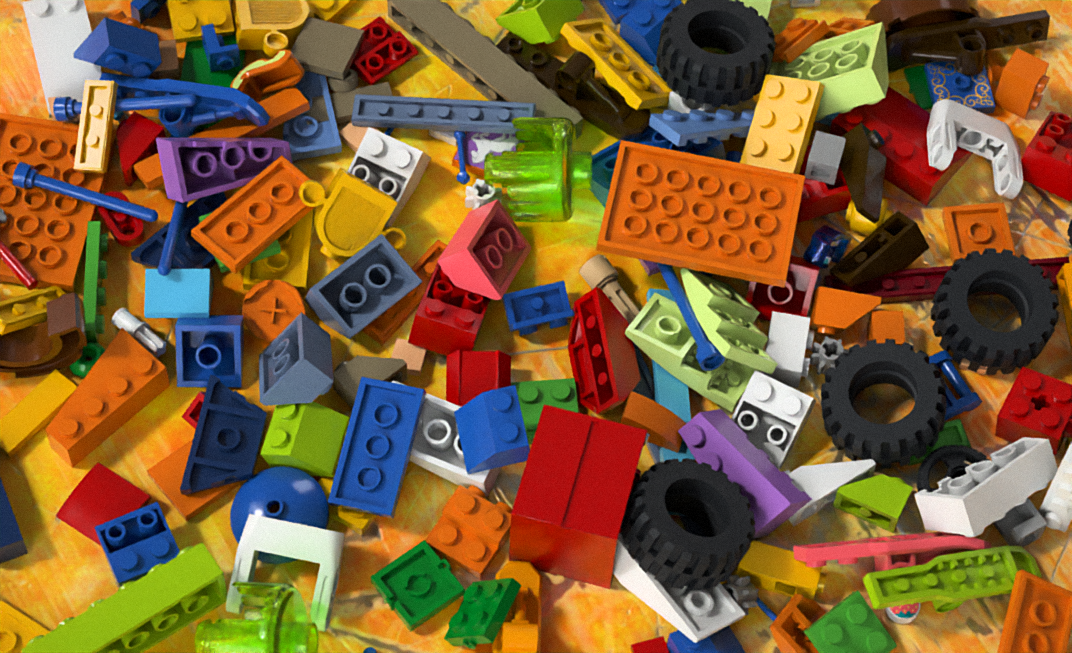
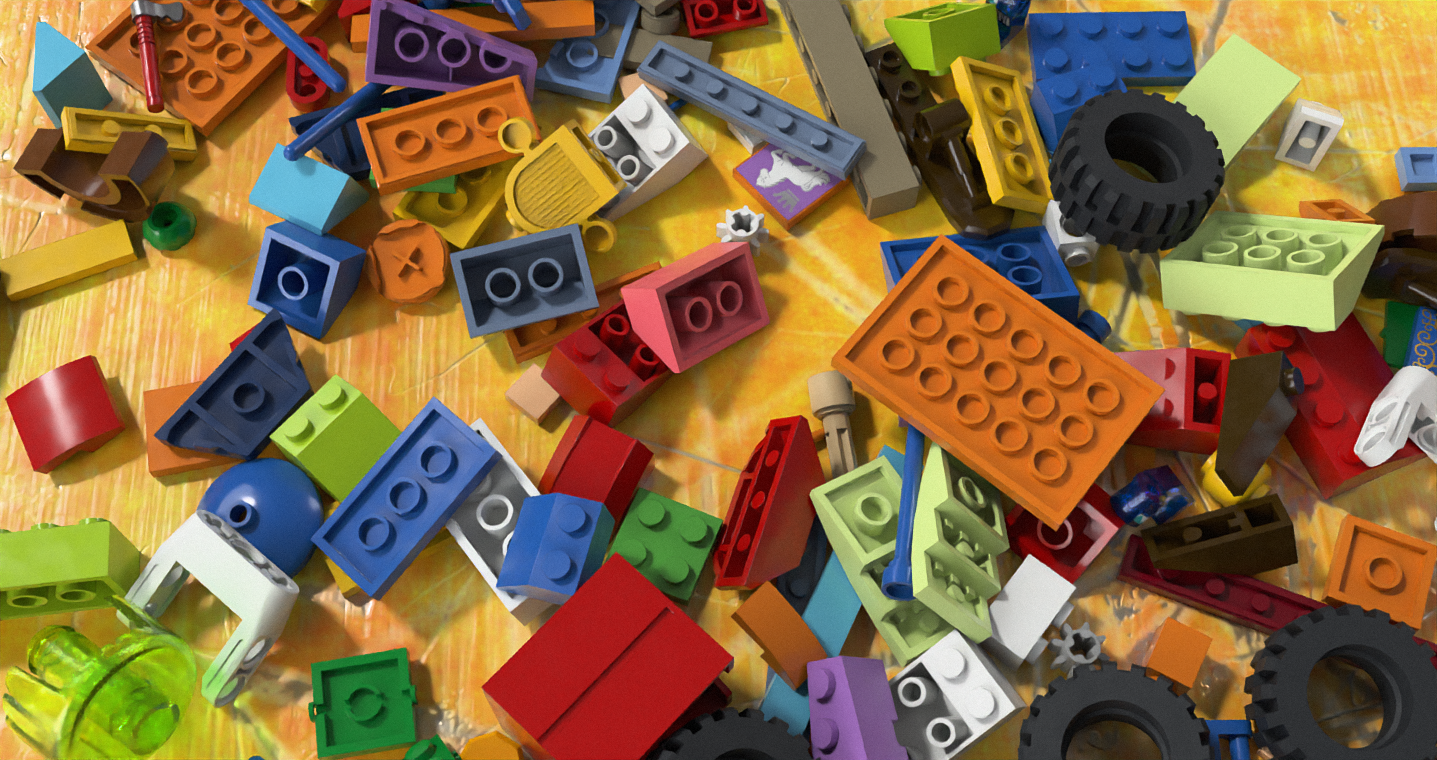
camera: 30 degrees right, 5 degrees up
orange wedge [45,328,170,468] -> none
bright green plate [83,221,109,344] -> none
blue slope [94,501,180,589] -> none
white axle [111,308,166,358] -> none
sand blue slope [259,312,334,406] -> none
dark tan slope [333,355,407,409] -> none
orange plate [425,485,512,579] -> none
blue hinge [454,131,470,185] -> none
clear neon green piece [484,117,592,223] -> none
blue bracket [502,281,575,336] -> none
medium blue wing [649,109,755,147] -> none
yellow plate [740,74,825,174] -> none
orange plate [772,18,830,63] -> none
light grey panel [804,130,846,185] -> none
orange slope [809,286,882,337] -> none

